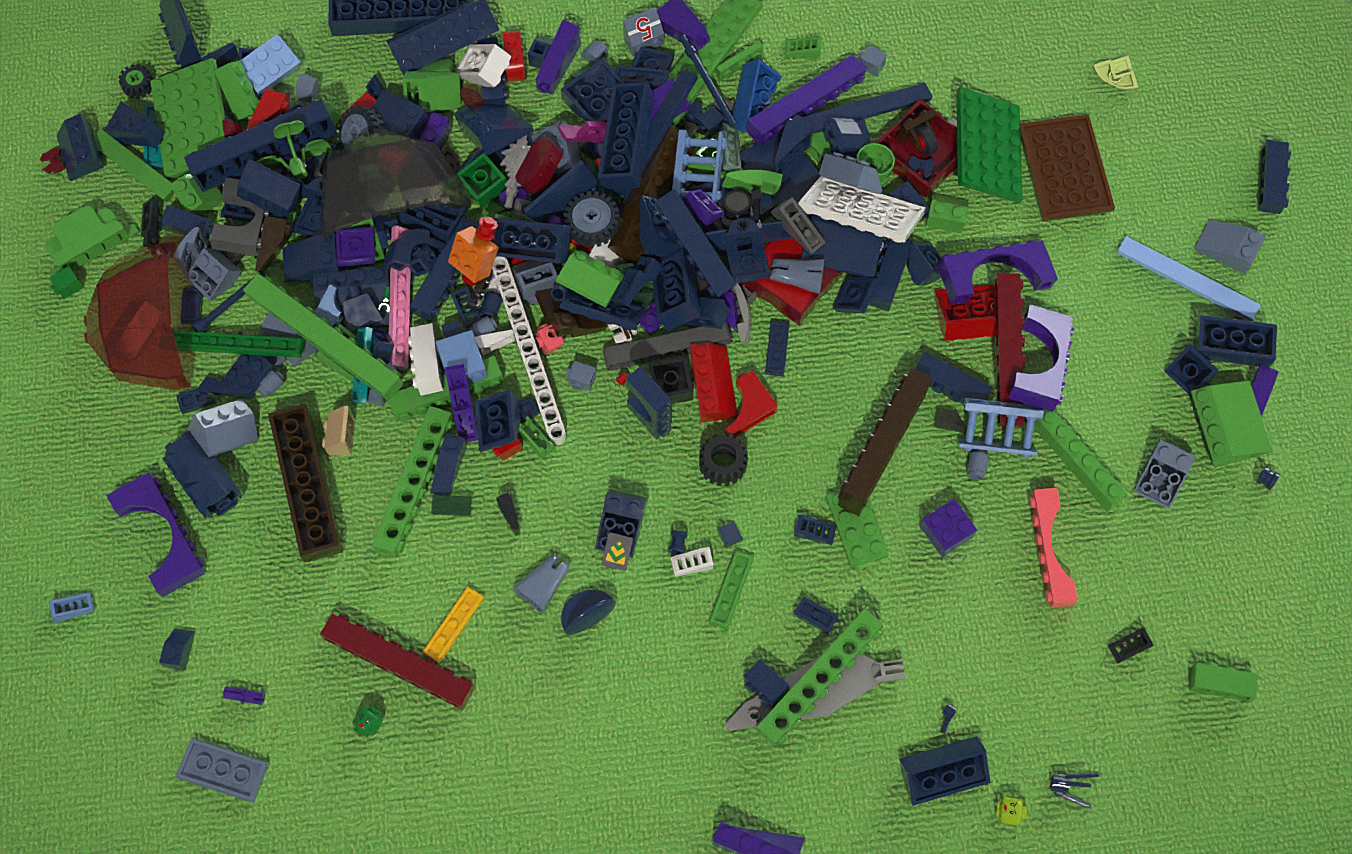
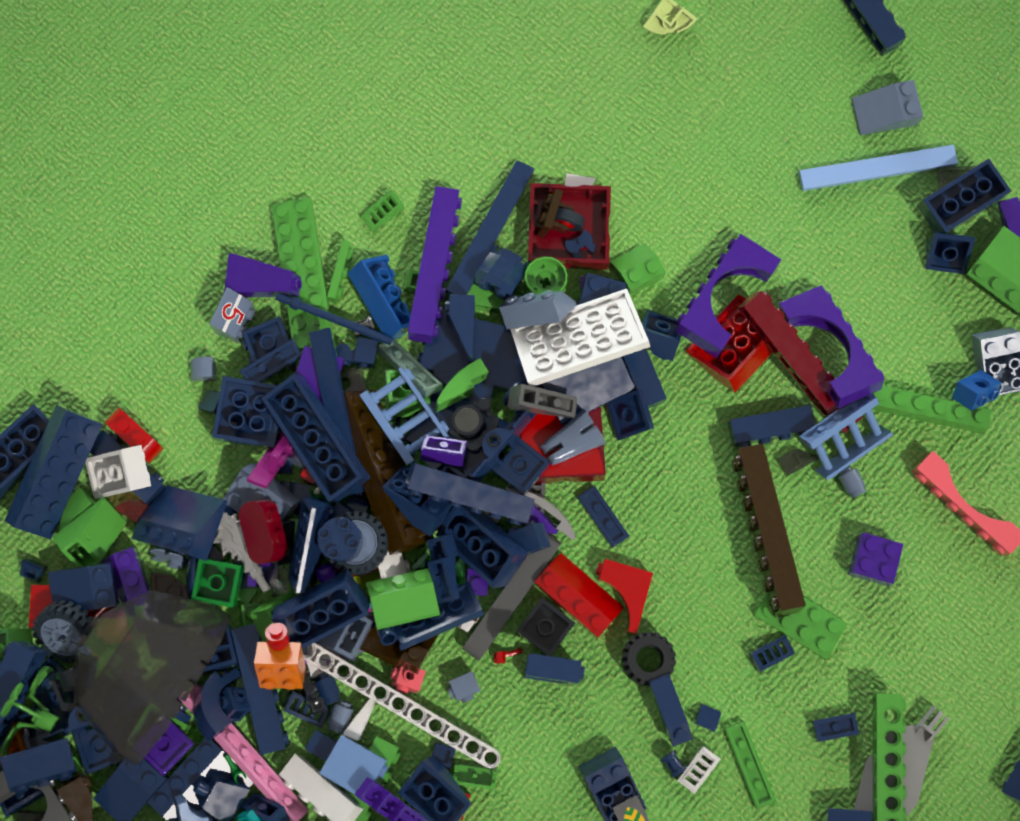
camera: 45 degrees left, 10 degrees up
dark blue slope [527,35,554,69] -> none
dark purple slope [536,20,581,95] -> none
sand blue brick [858,45,887,77] -> none
dark blue hand [941,704,956,734] -> none
green plate [956,87,1023,203] -> none
reddish brown plate [1019,114,1115,221] -> none
none -> sand blue plate [149,548,188,569]
none -> dark blue brick [317,517,364,563]
none -> dark blue slope [649,674,693,747]
none -> blue brick [952,370,1002,411]

